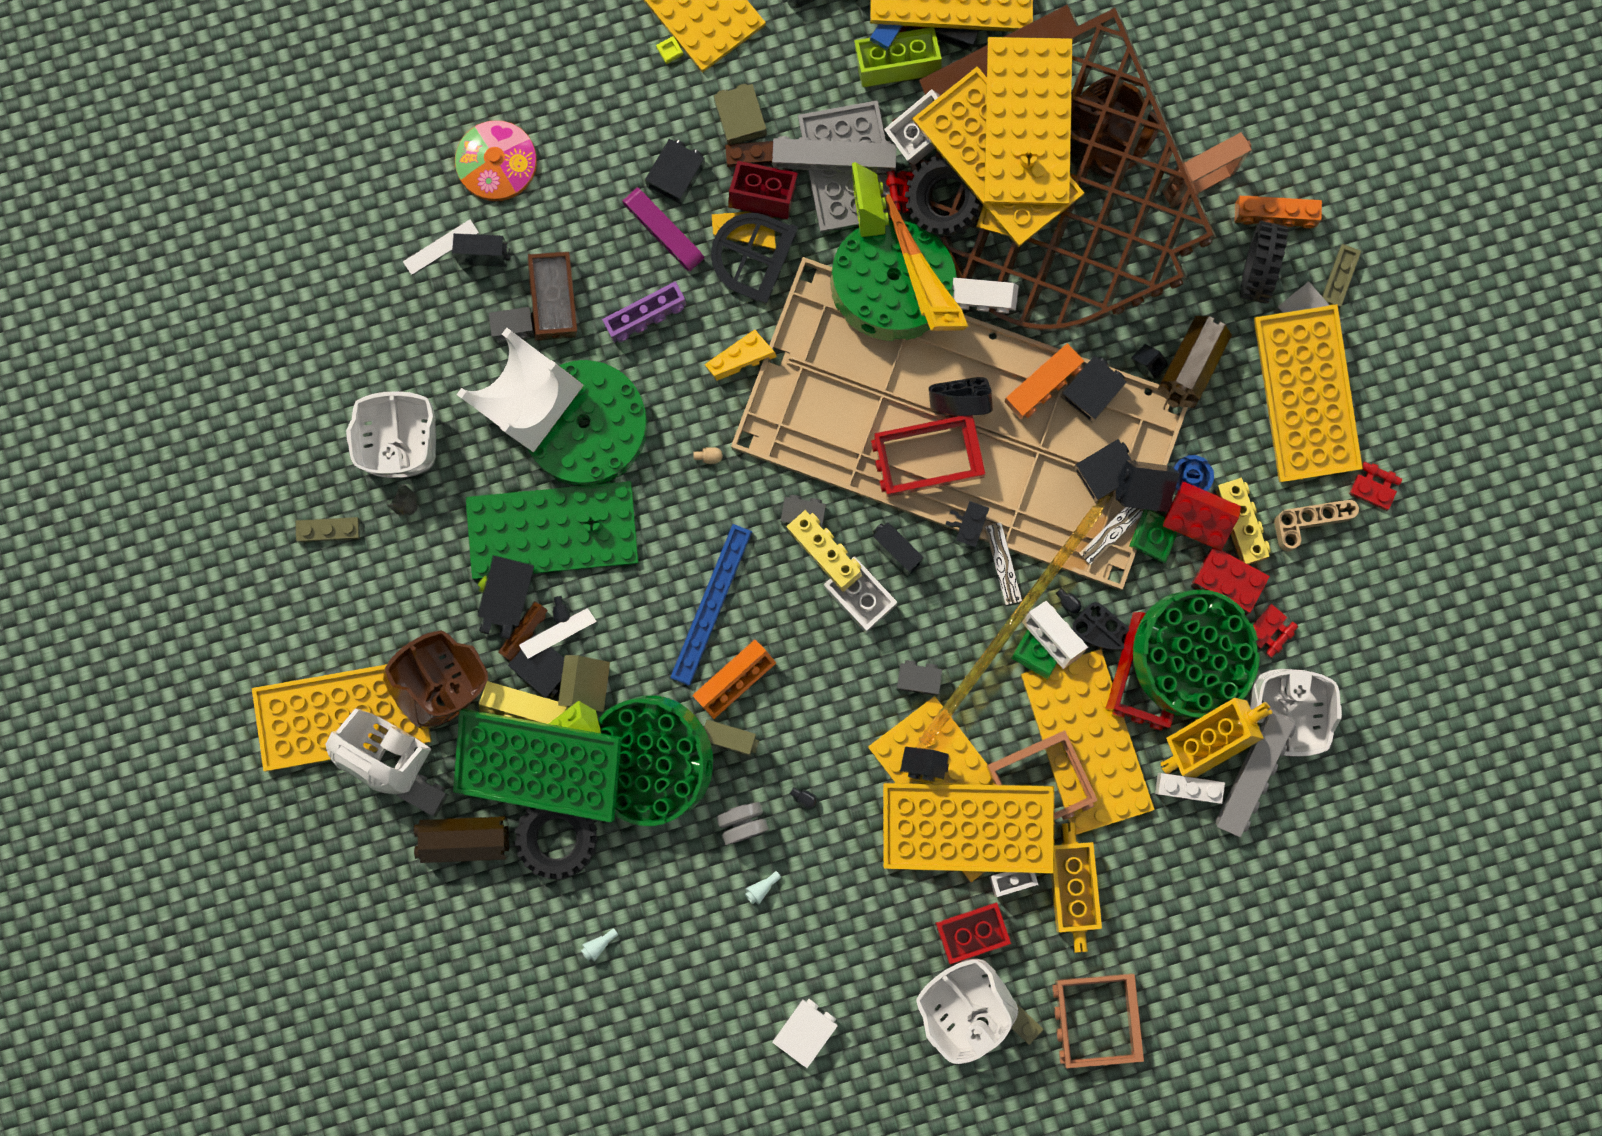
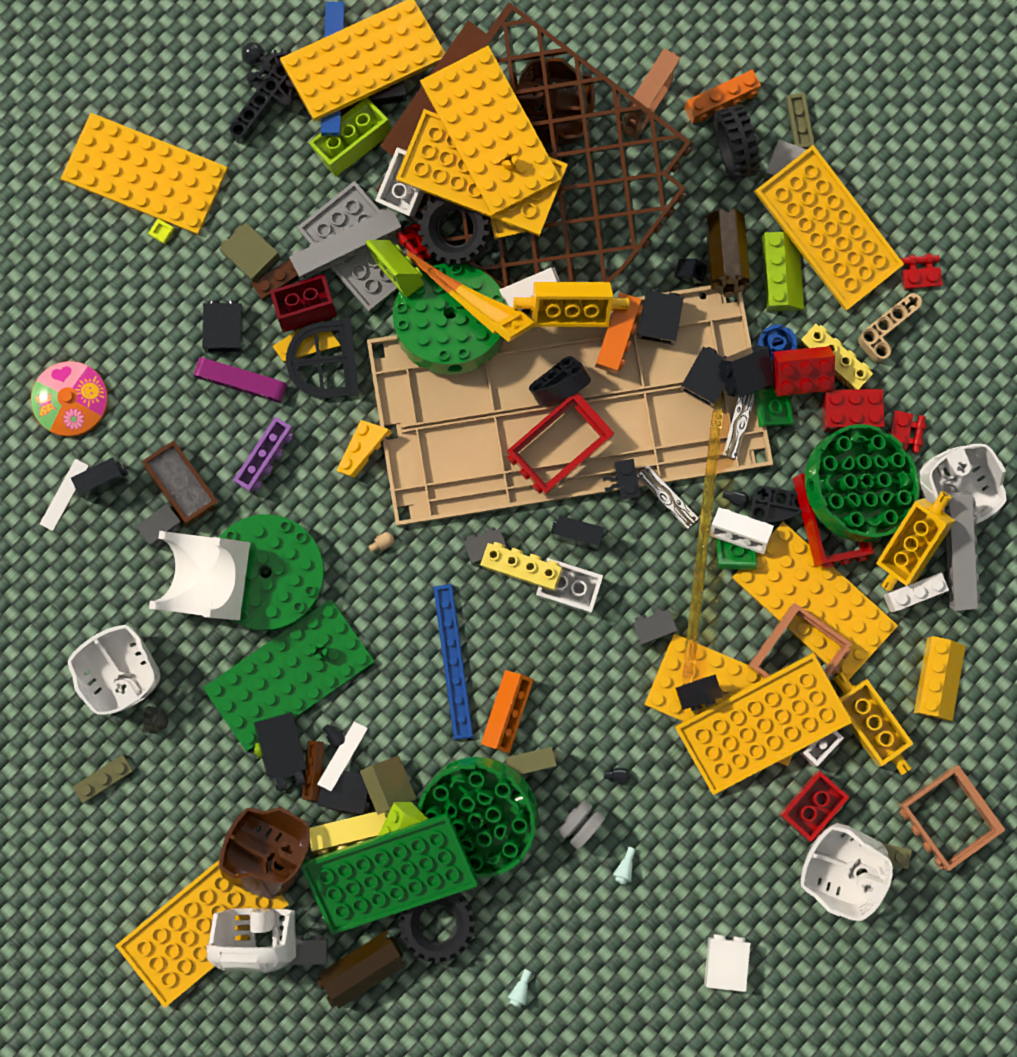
camera: 35 degrees left, 0 degrees up
none -> yellow brick [513,282,629,327]
none -> lime slope [761,232,804,312]
none -> yellow slope [914,636,966,722]

